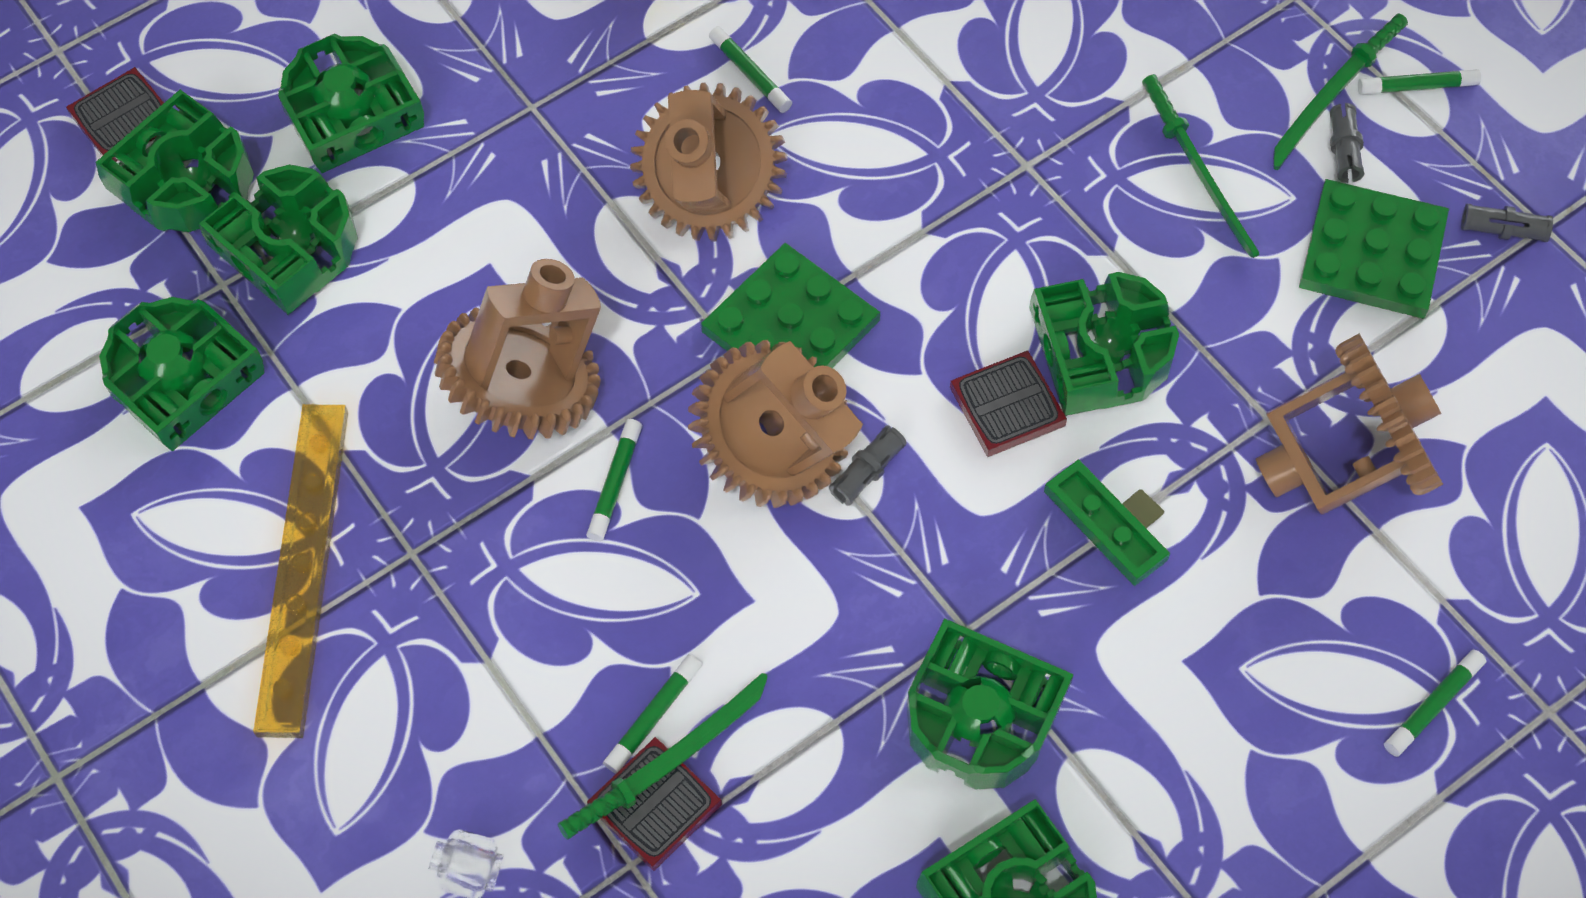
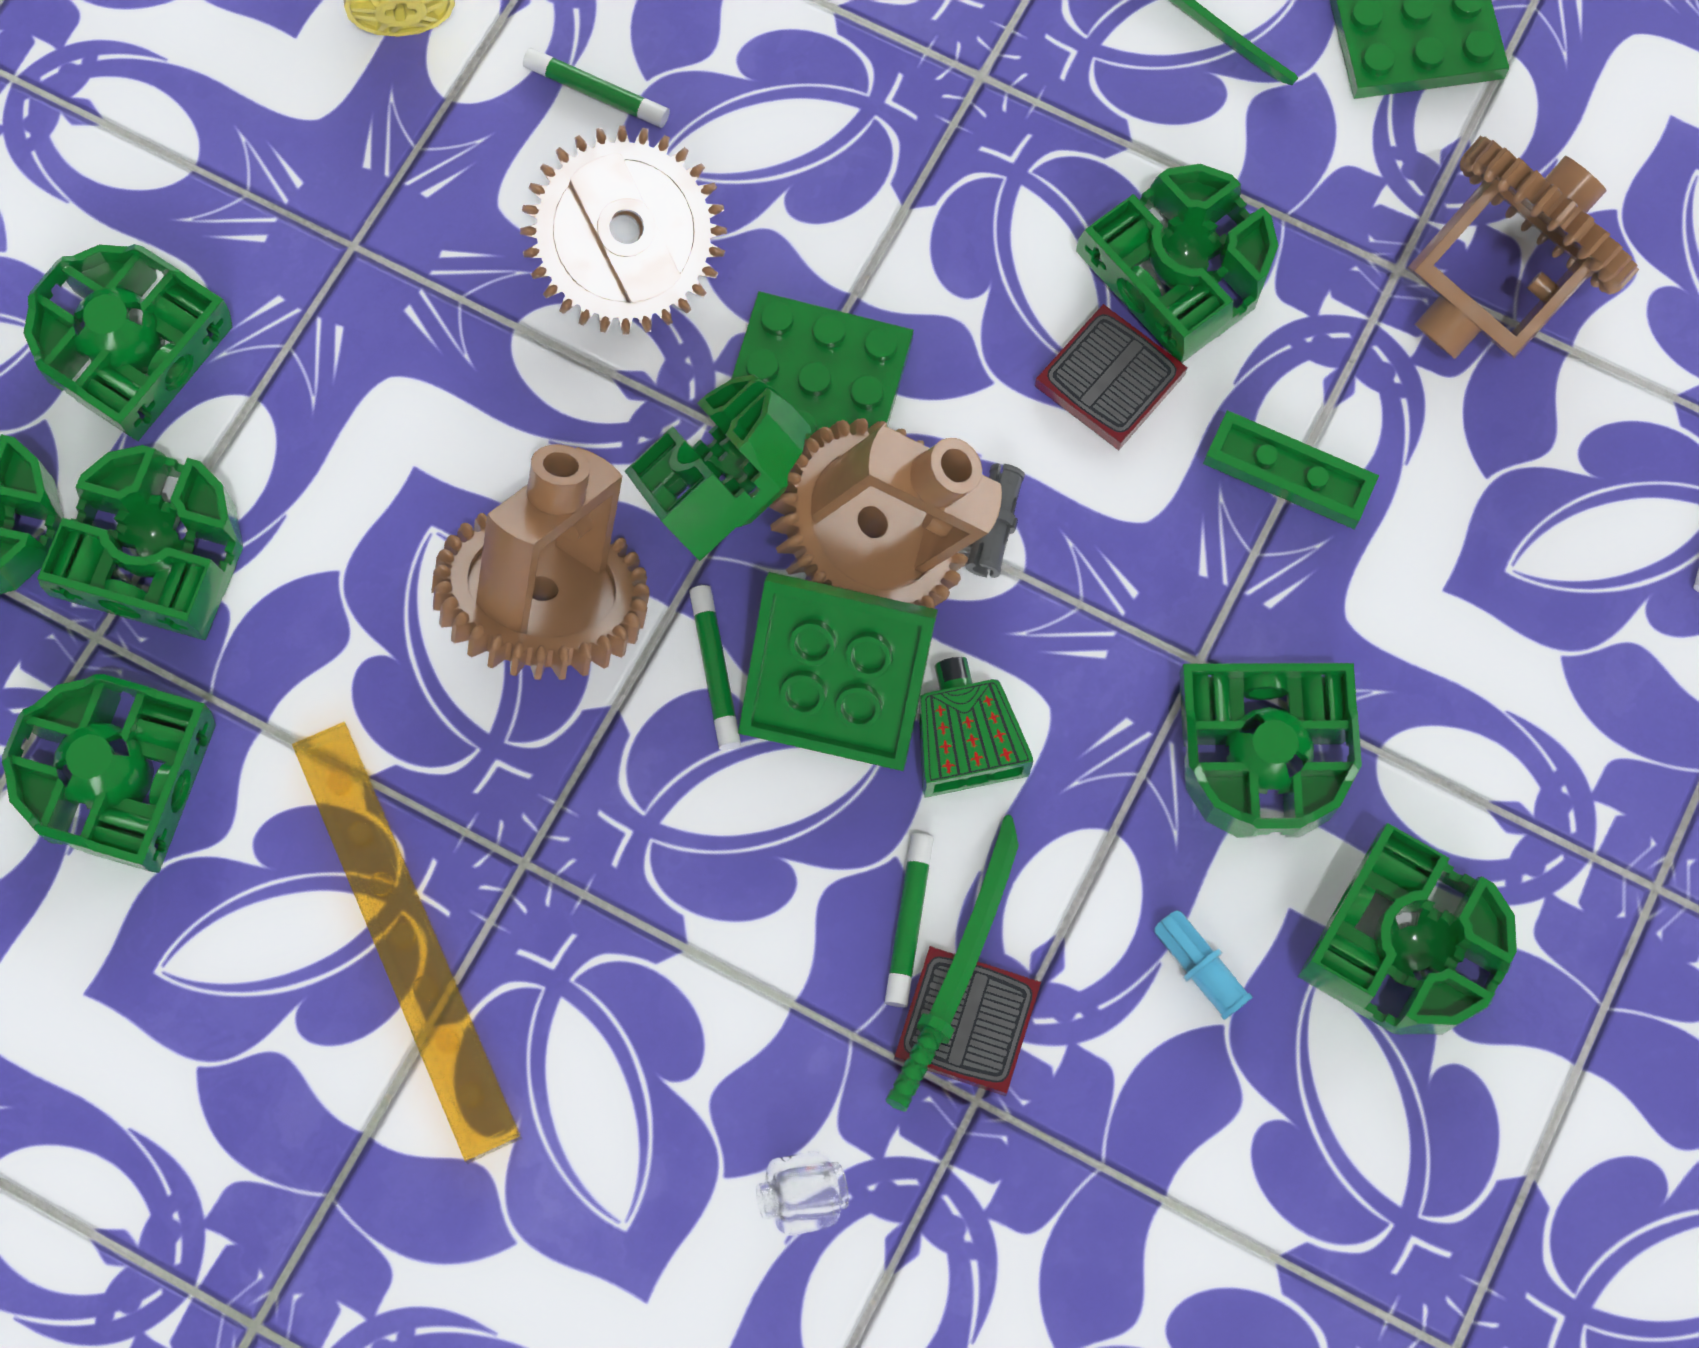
camera: 30 degrees left, 10 degrees up
olive sticker [1122,489,1165,529] -> none
none -> green connector [624,374,811,561]
none -> green plate [738,572,938,771]
none -> green torso [919,657,1034,798]
none -> medium azure axle [1154,910,1253,1020]

